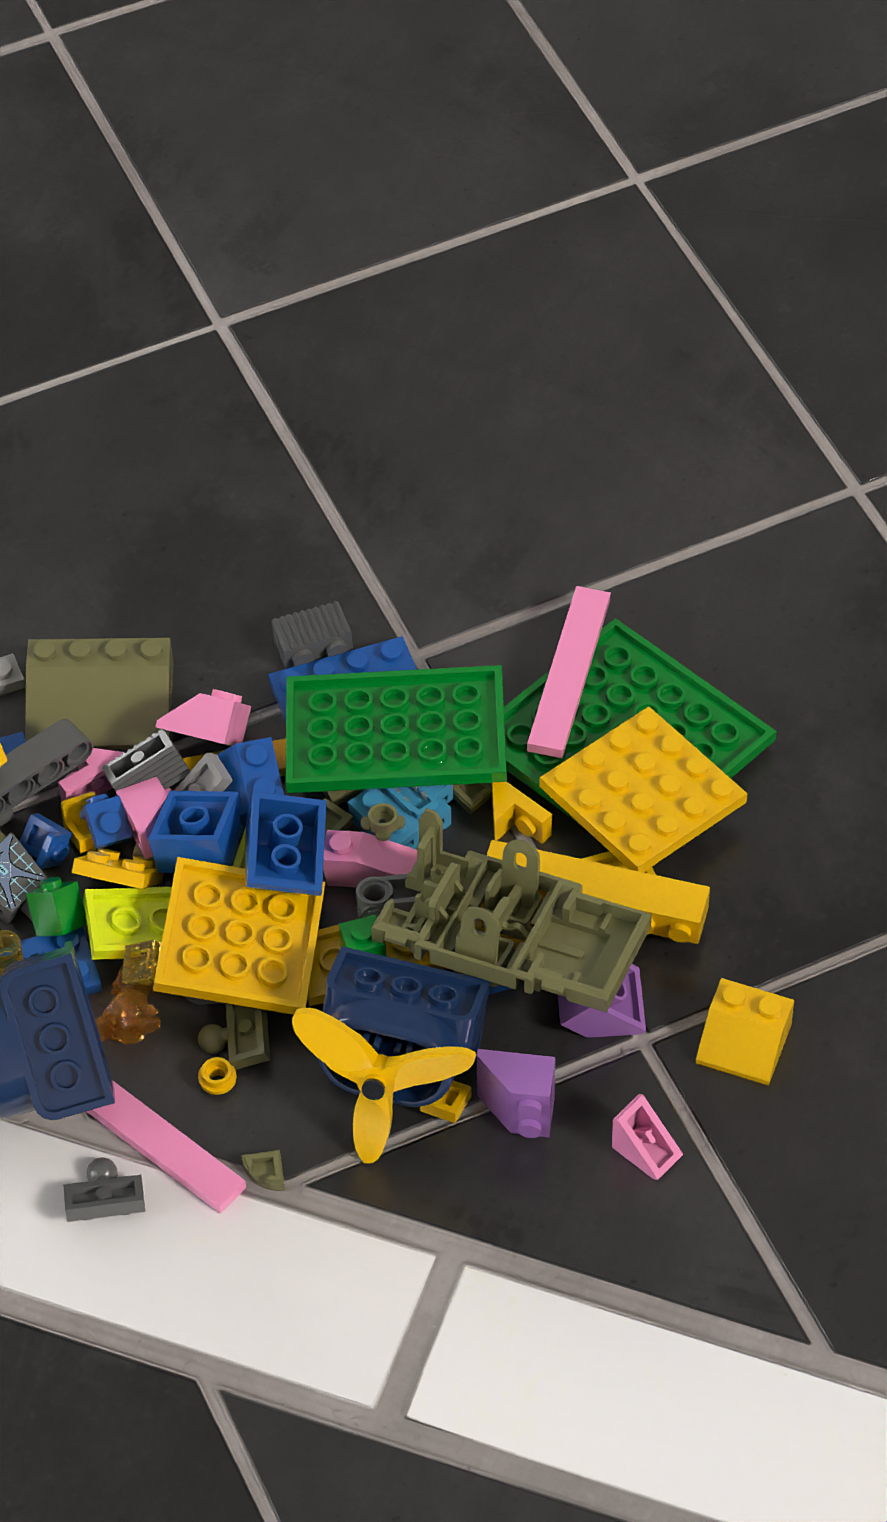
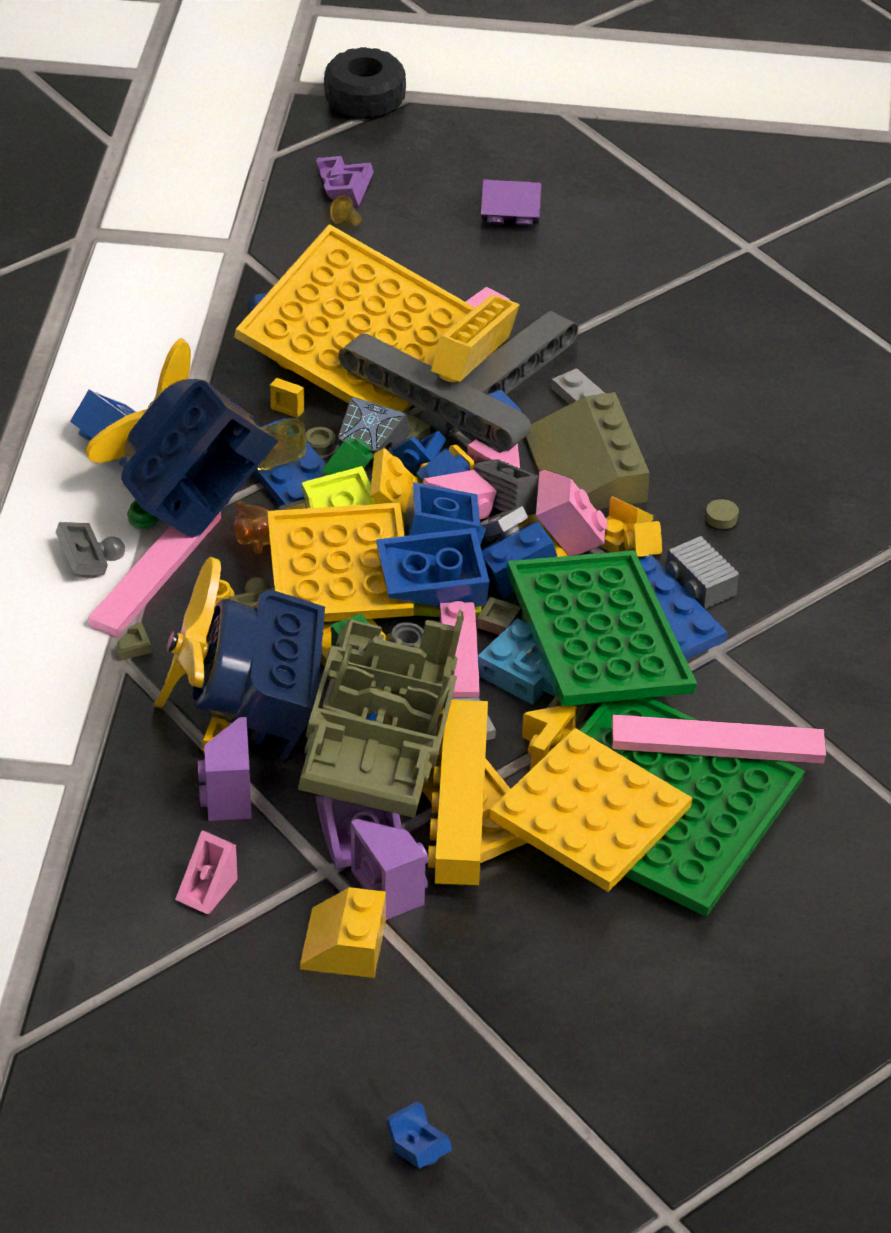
camera: 75 degrees right, 10 degrees down
olive plate [361,803,405,841] -> none
none -> green plate [127,500,159,528]
none -> medium lavender slope [351,819,428,920]
none -> yellow slope [599,496,653,552]
none -> yellow bracket [624,521,662,557]
none -> olive tile [706,499,739,529]

